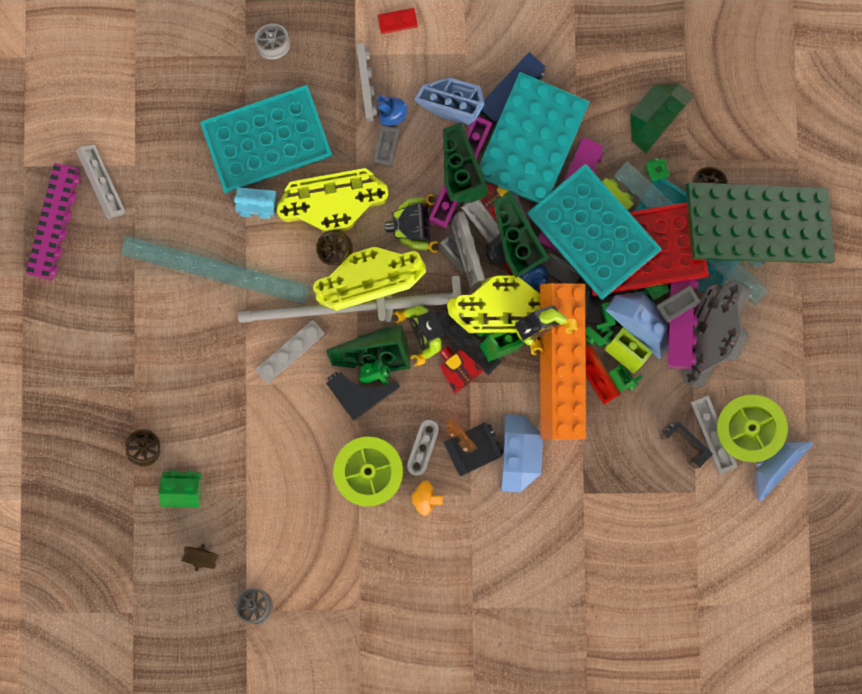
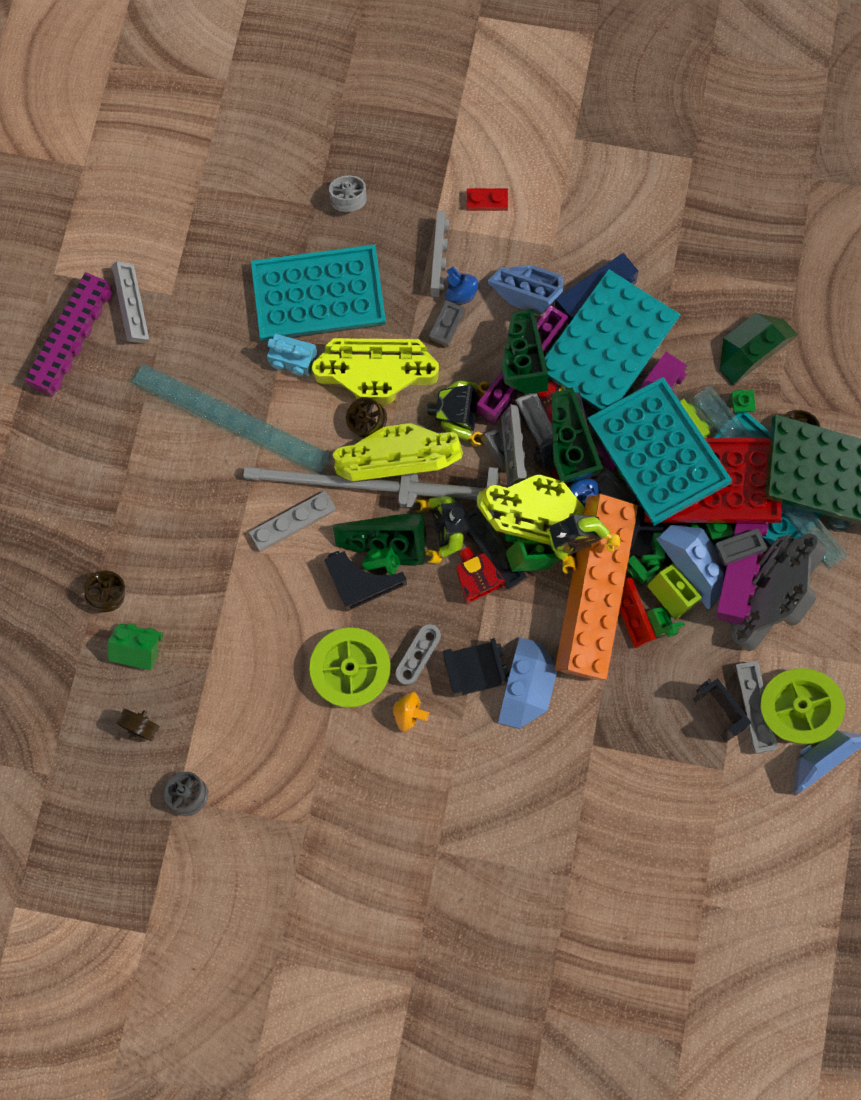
camera: 20 degrees right, 10 degrees down
clear orange plate [446,419,477,453] -> none

